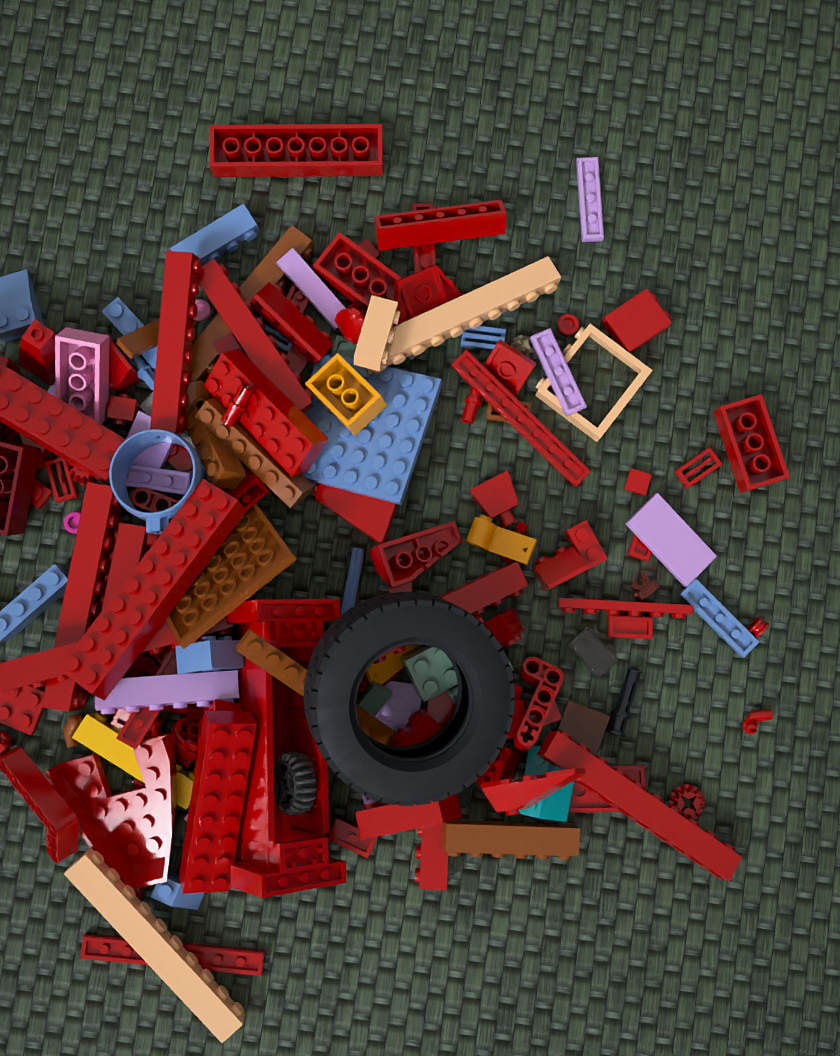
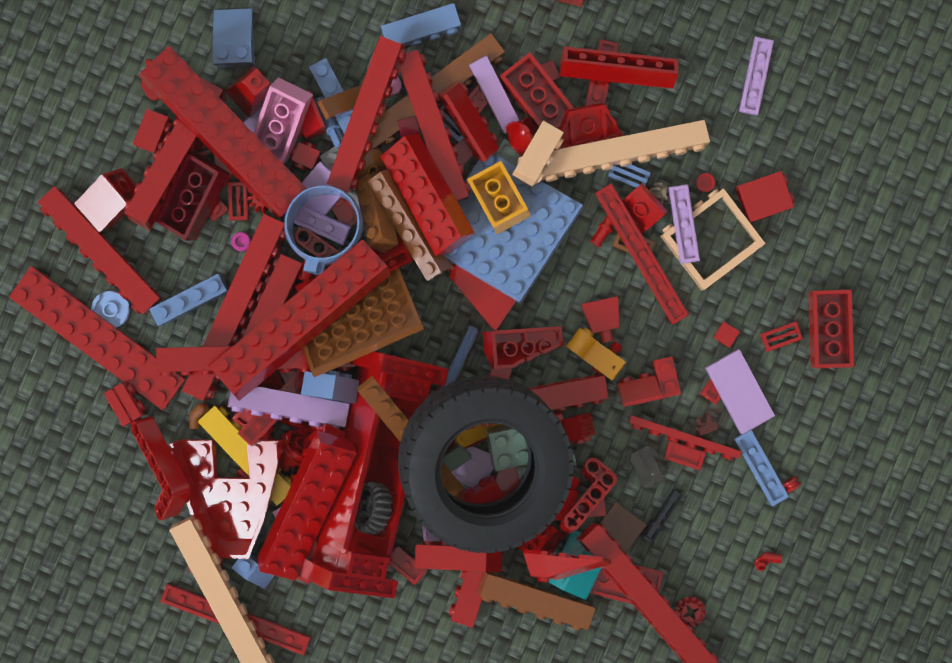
camera: 15 degrees right, 5 degrees up
red pin [221,382,254,427] -> none

